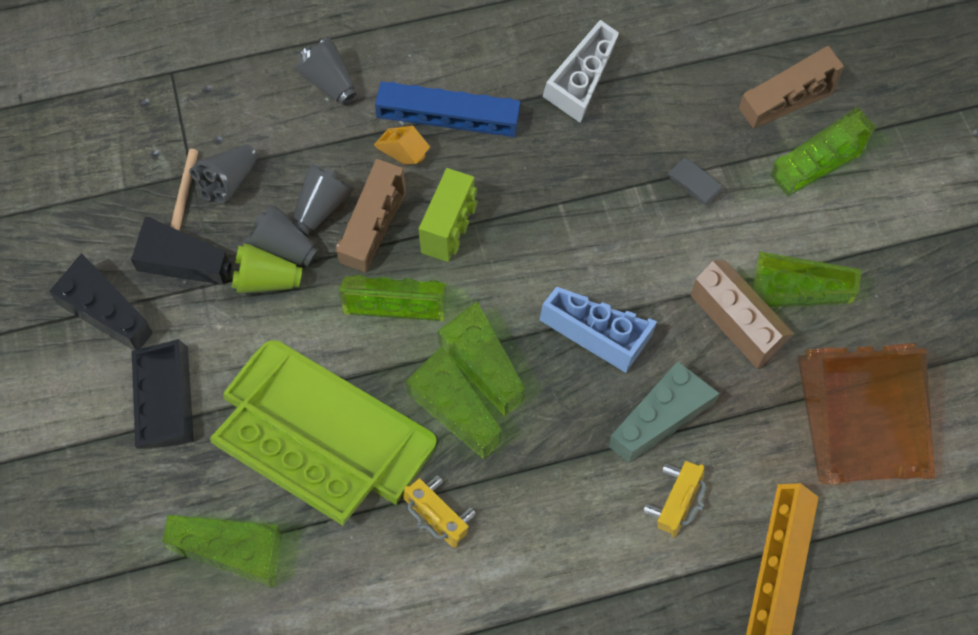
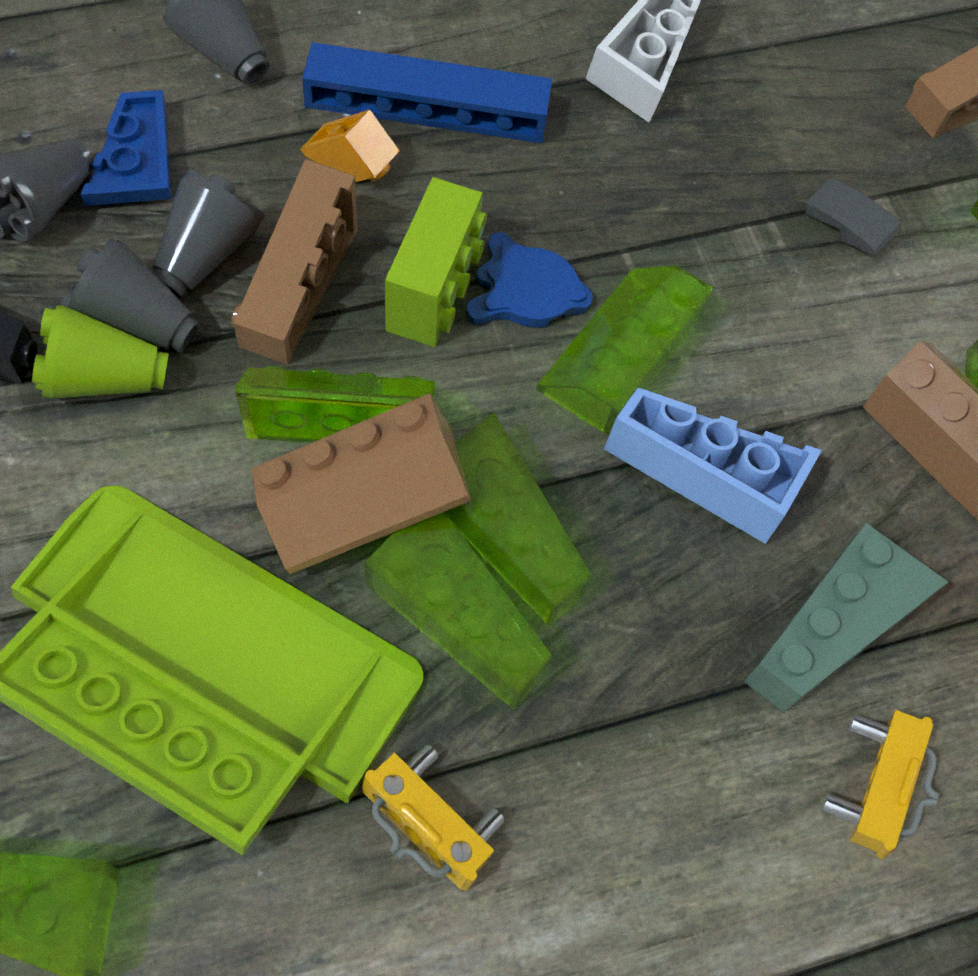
camera: 10 degrees left, 0 degrees up
none -> blue wing [81,90,171,206]
none -> medium nougat slope [252,393,472,574]
none -> blue tile [466,232,593,328]
none -> clear neon green slope [536,265,714,436]

